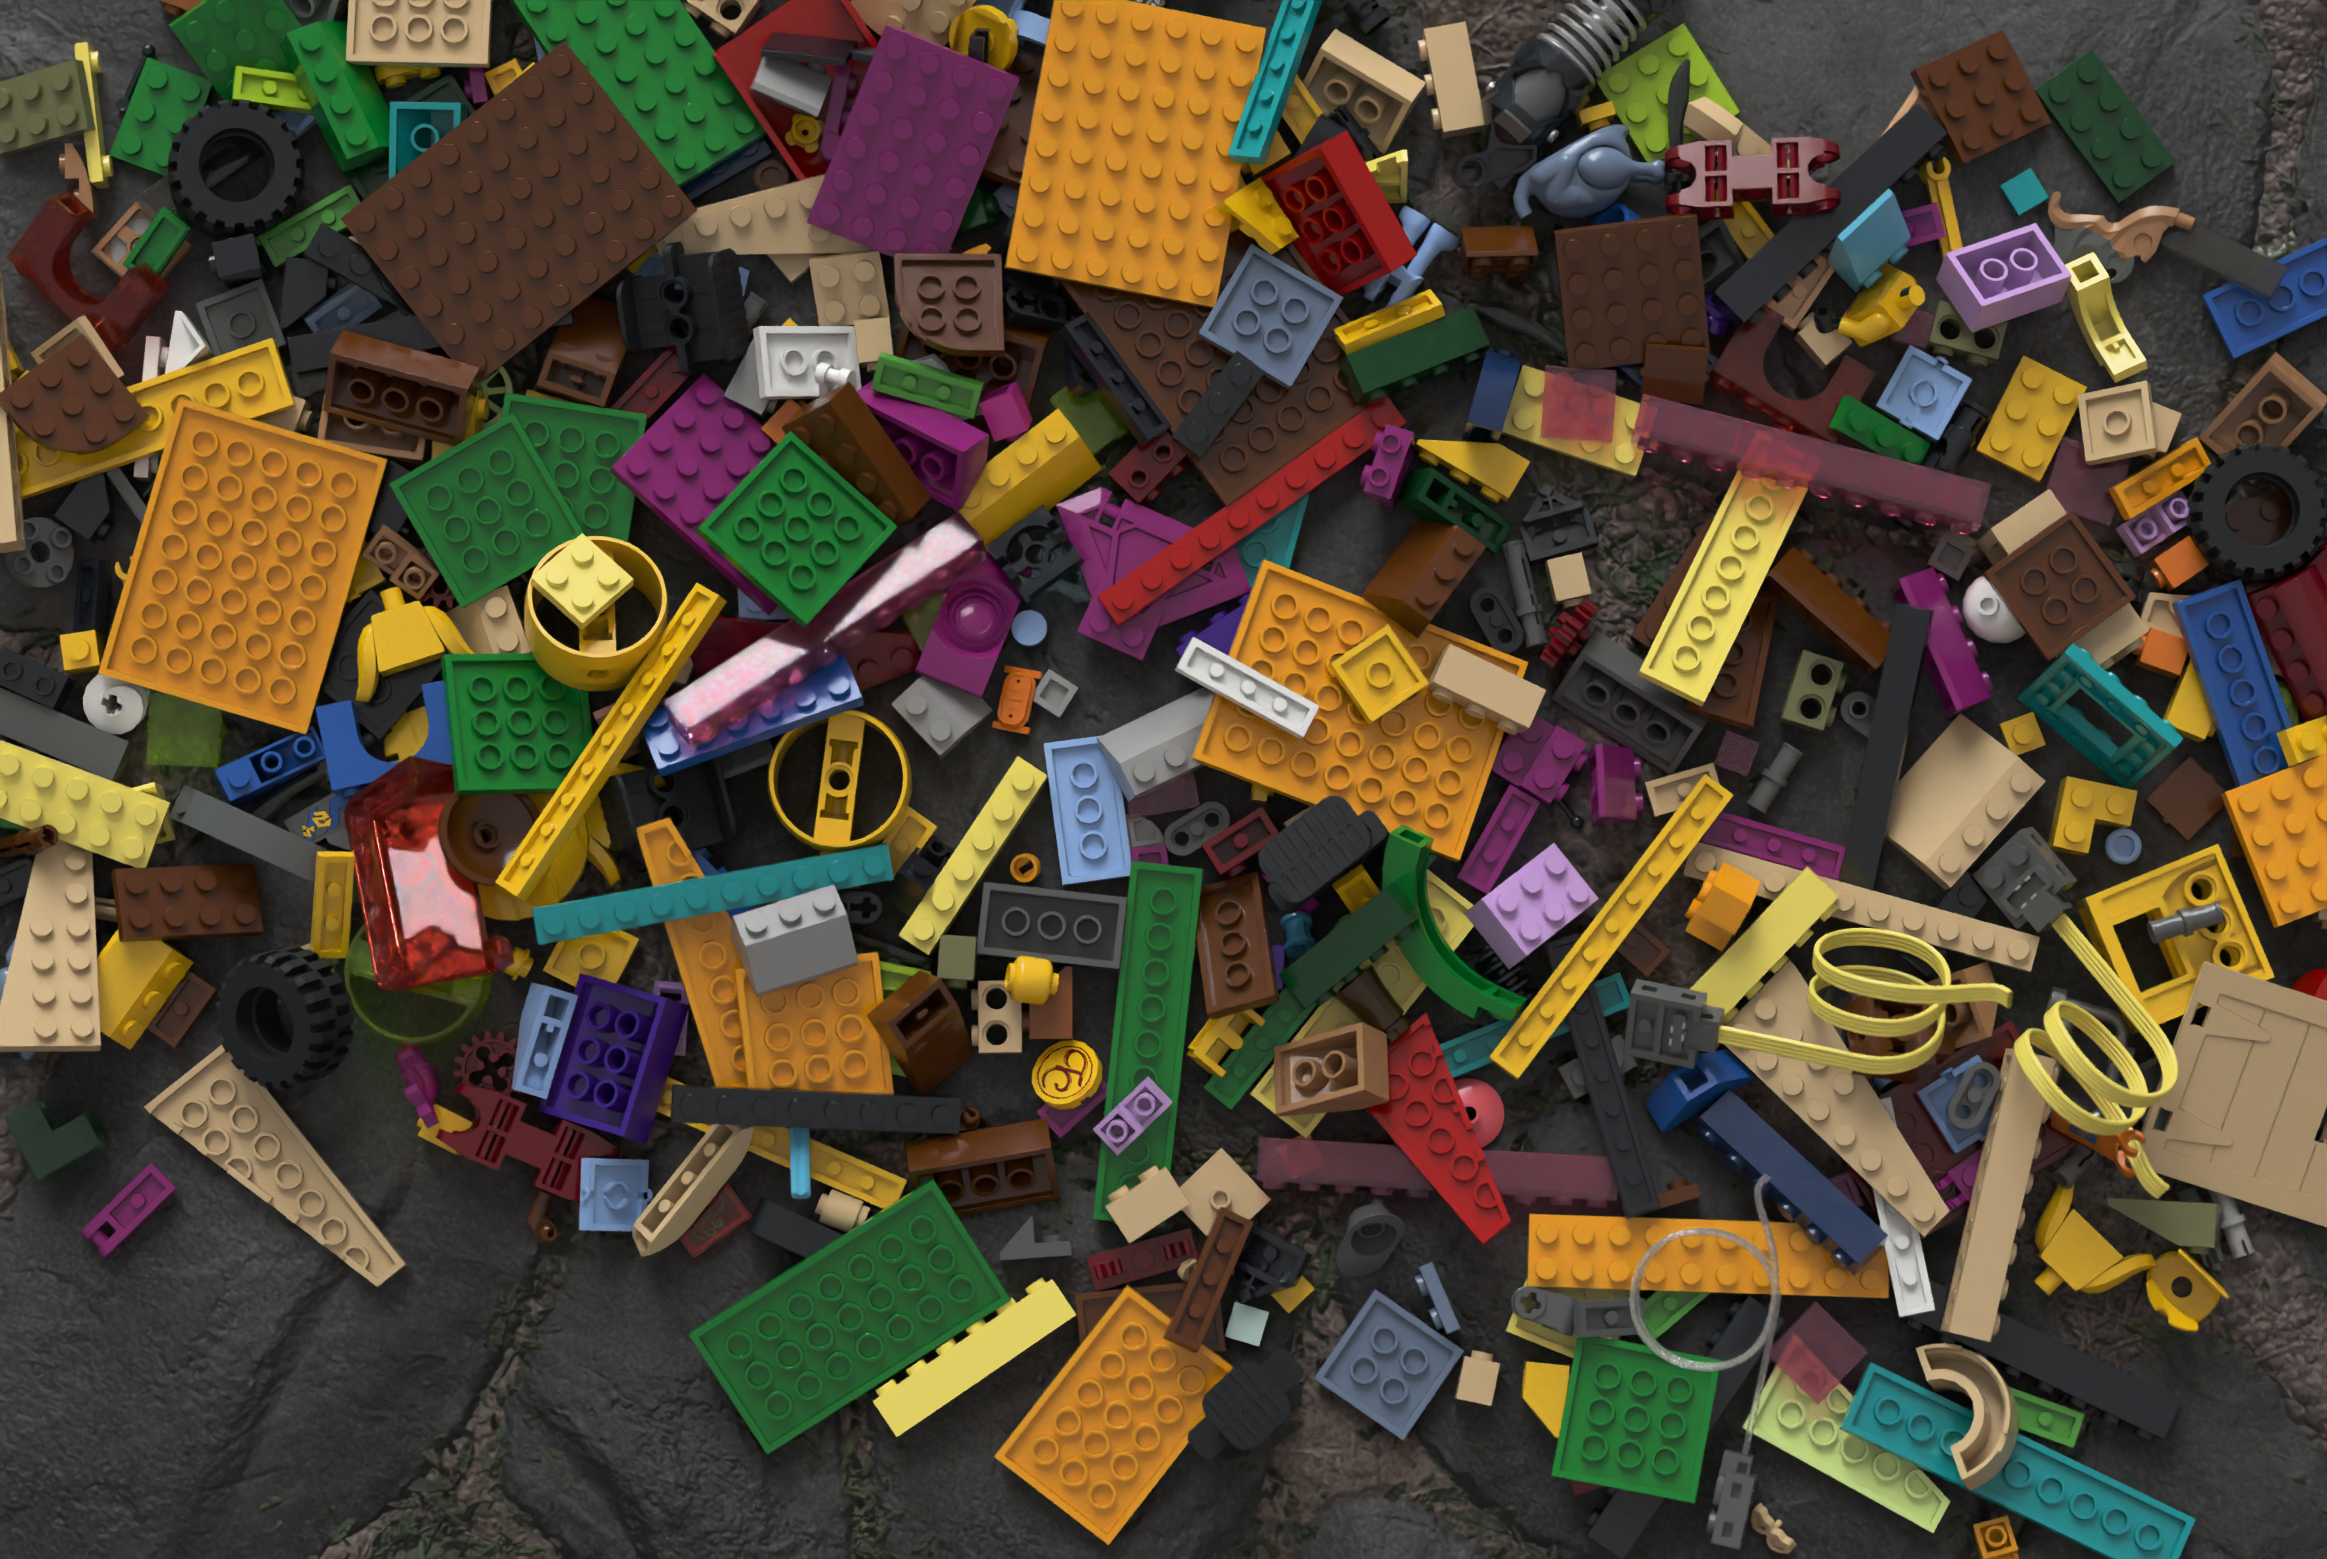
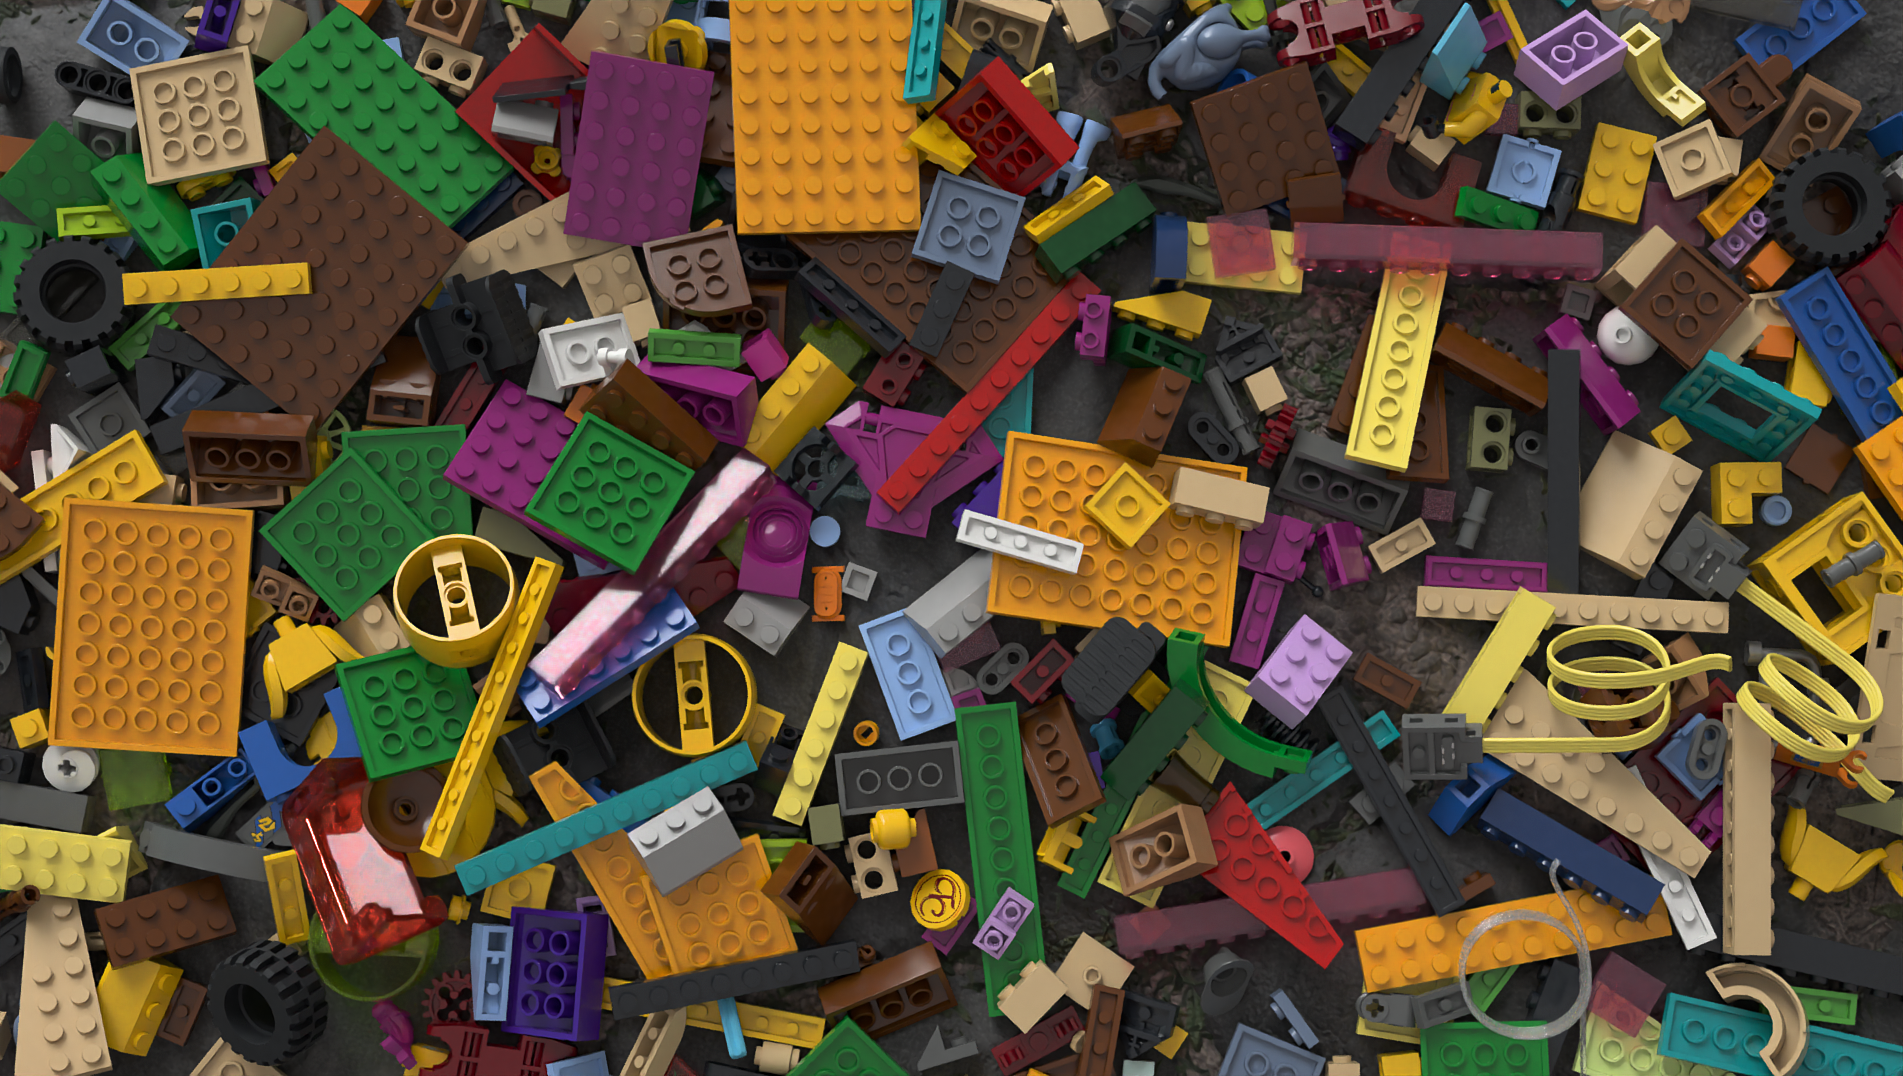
camera: 10 degrees left, 0 degrees up
light yellow plate [531,533,634,630] -> none
yellow plate [1489,774,1733,1080] -> none
light orange brick [1684,861,1761,952] -> none
none -> yellow plate [122,262,312,305]
none -> olive slope [475,507,567,568]
none -> reddish brown brick [1696,52,1793,139]

